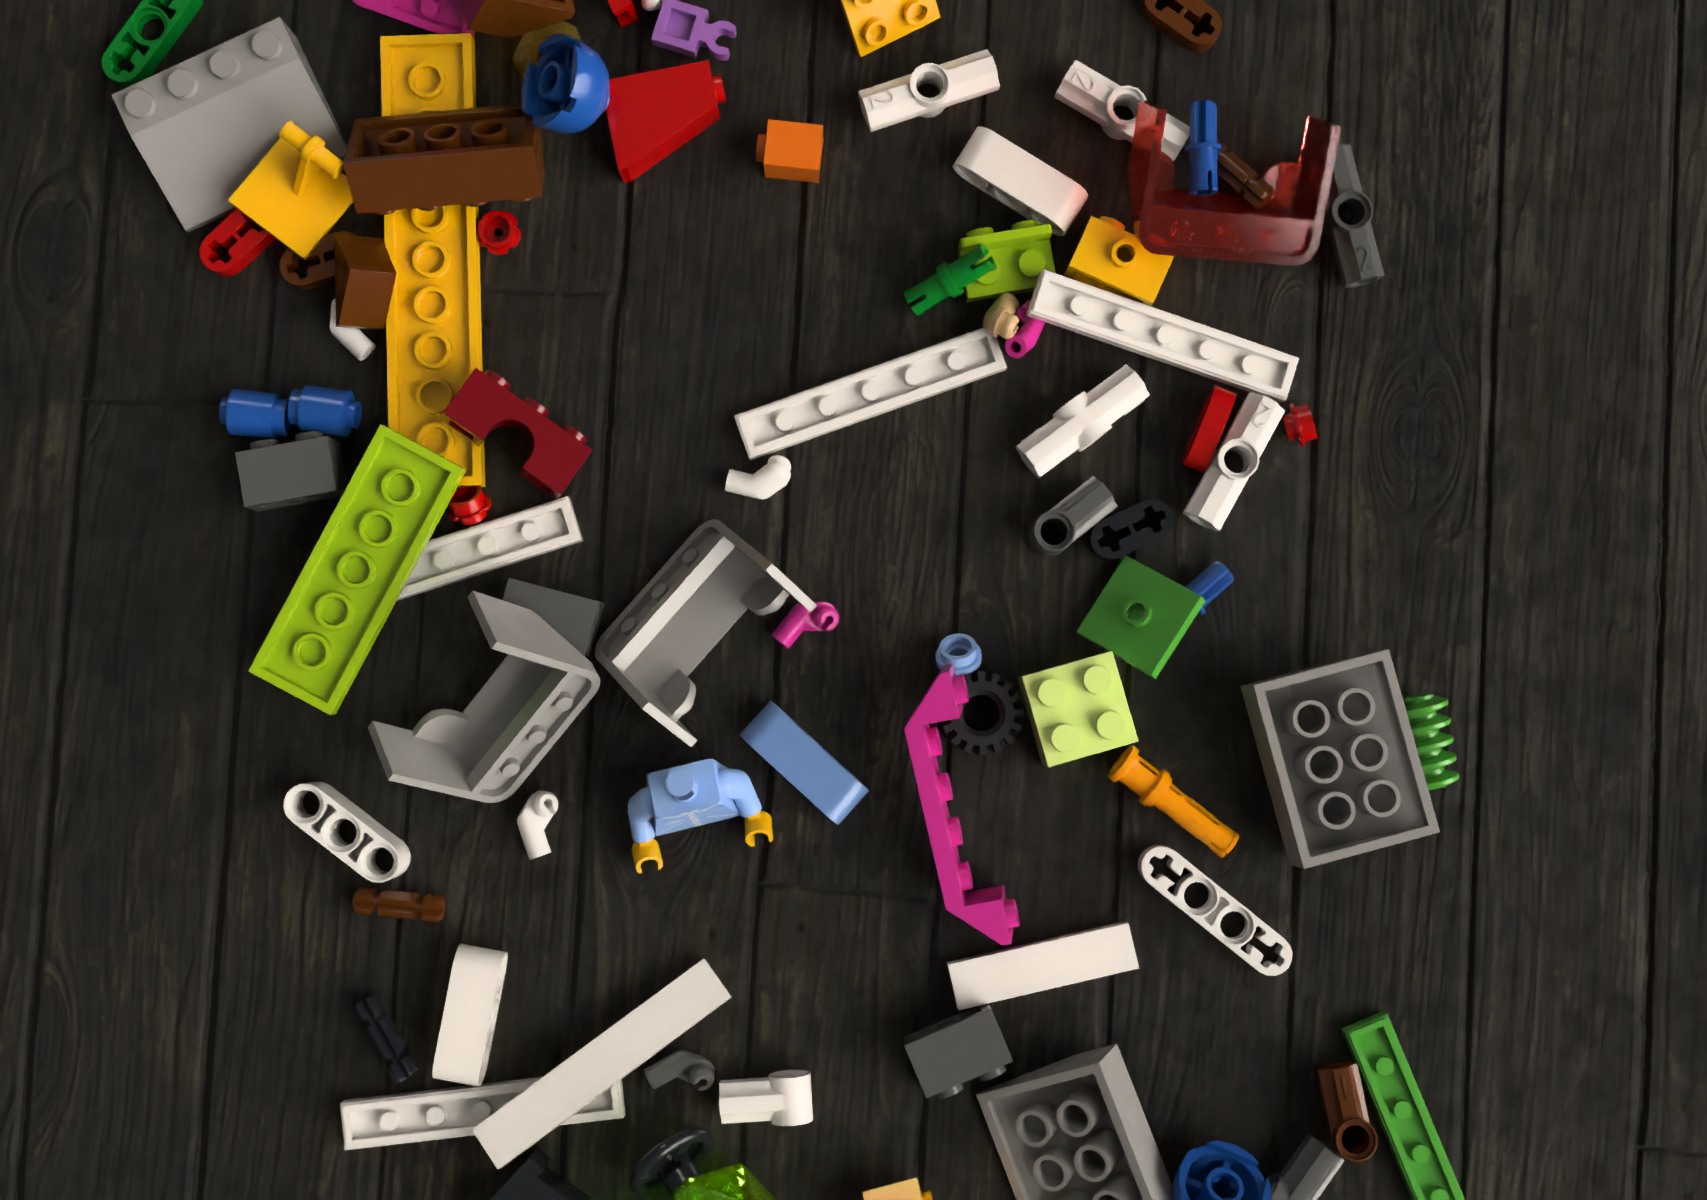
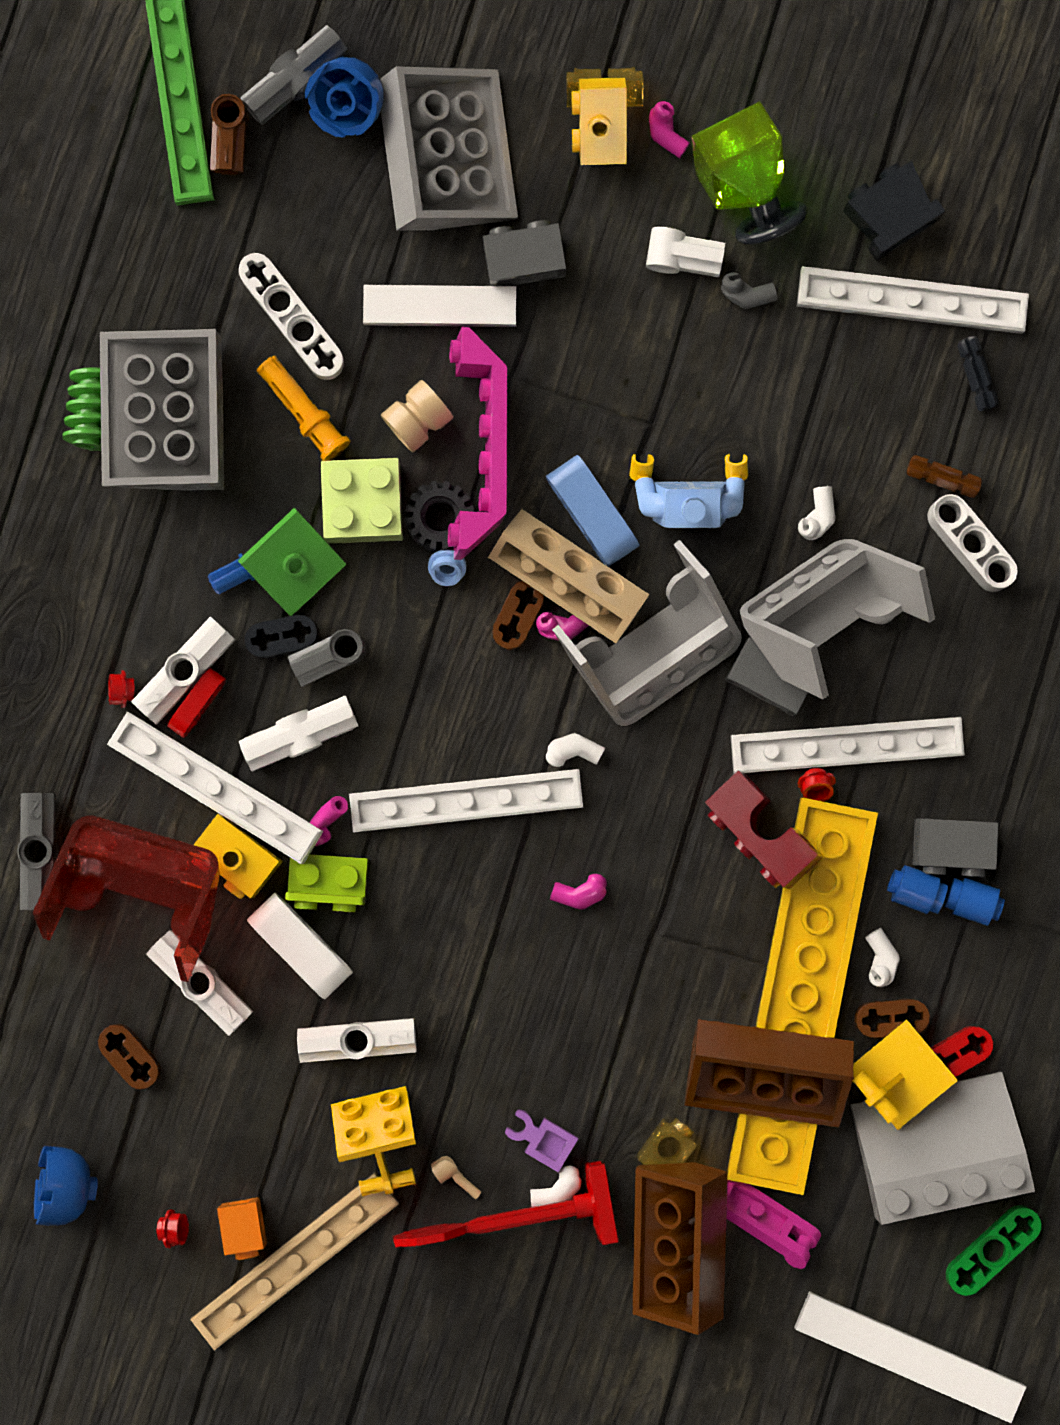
camera: 165 degrees left, 0 degrees up
lime plate [248,424,467,715] -> none
reddish brown slope [334,234,397,330] -> none
white beam [432,944,508,1087] -> none
white tile [471,959,732,1169] -> none
red plate [477,211,521,255] -> none
blue cylinder [521,34,610,134] -> none
red slope [606,60,726,183] -> none
orange brick [756,119,824,183] -> none
green pin [904,243,997,316] -> none
tan arm [983,293,1019,339] -> none
blue axle [1185,100,1222,196] -> none
reddish brown axle [1217,139,1275,209] -> none
none -> tan wheel [381,380,453,453]
none -> tan brick [488,509,649,643]
none -> reddish brown beam [492,581,544,650]
none -> dark pink arm [550,874,607,910]

